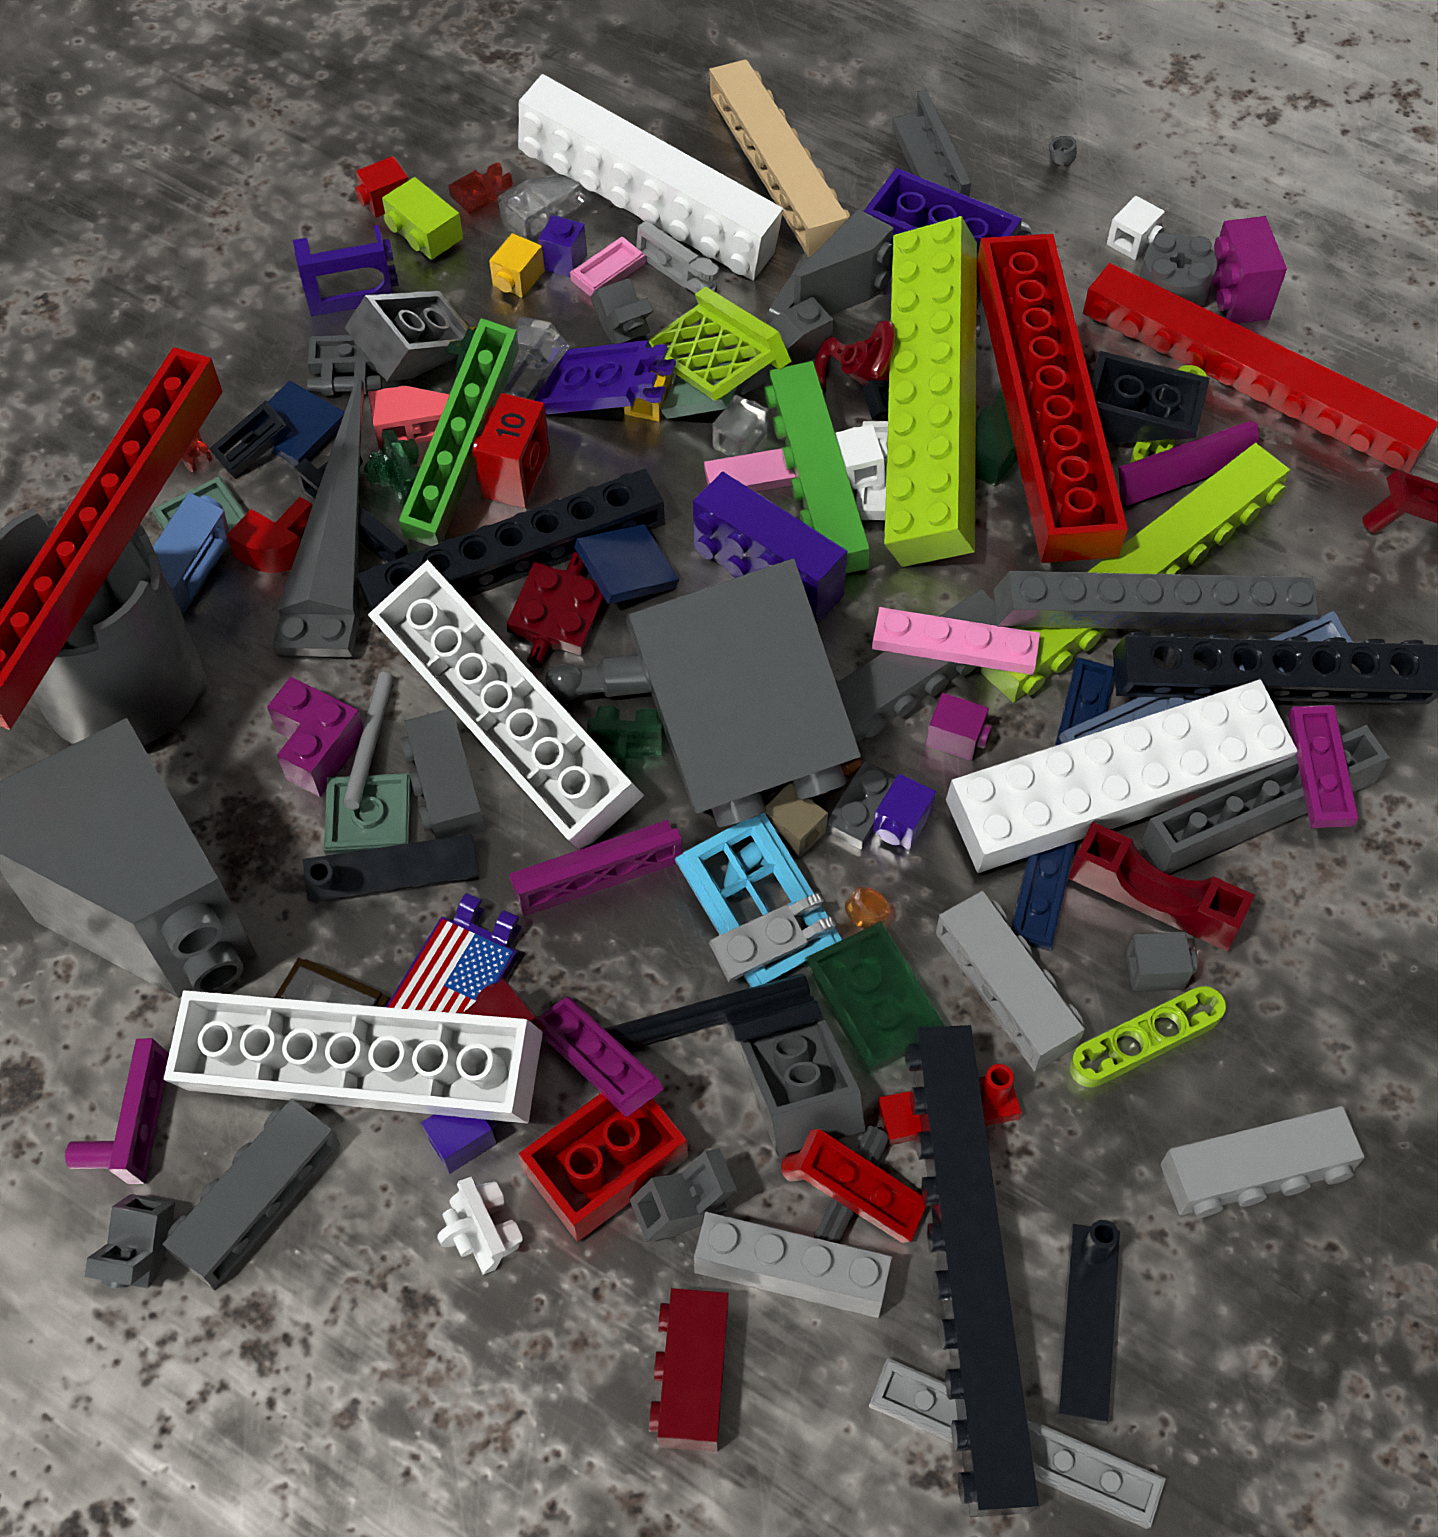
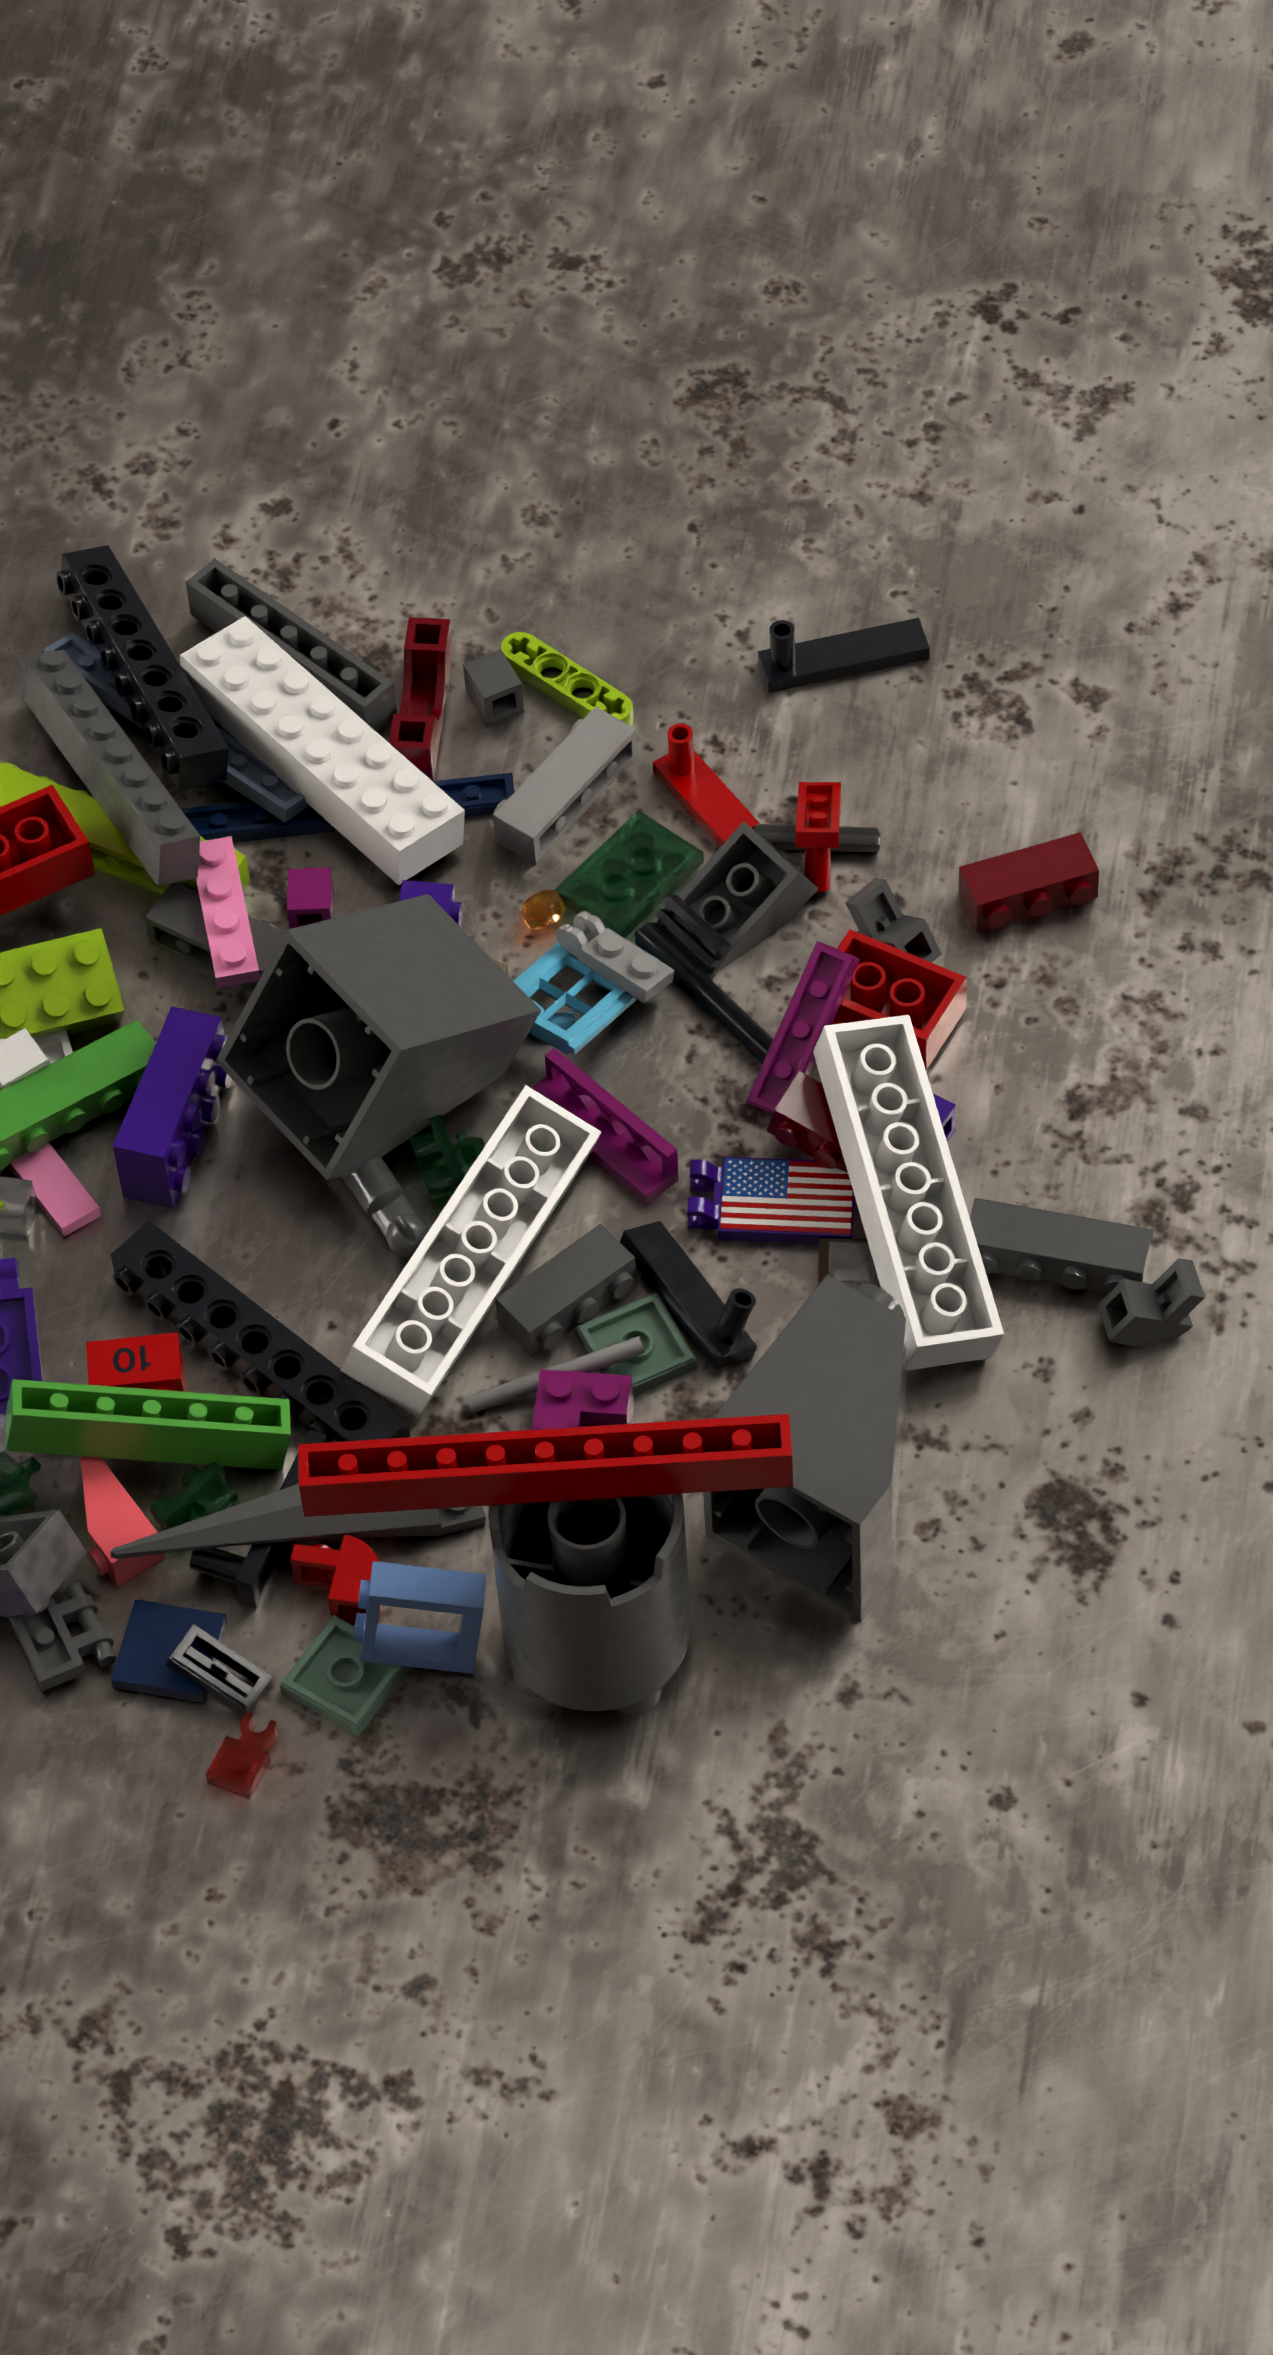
camera: 110 degrees left, 5 degrees down
magenta piece [65,1038,169,1184] -> none
white hips [437,1177,523,1275] -> none
dark red plate [507,552,605,668] -> none
dark blue tile [574,524,679,604] -> none
light grey brick [694,1212,892,1318] -> none
light grey tile [869,1358,1166,1529] -> none
black brick [905,1025,1039,1518] -> none
light grey brick [1160,1106,1365,1218] -> none
magenta piece [1288,705,1358,828] -> none

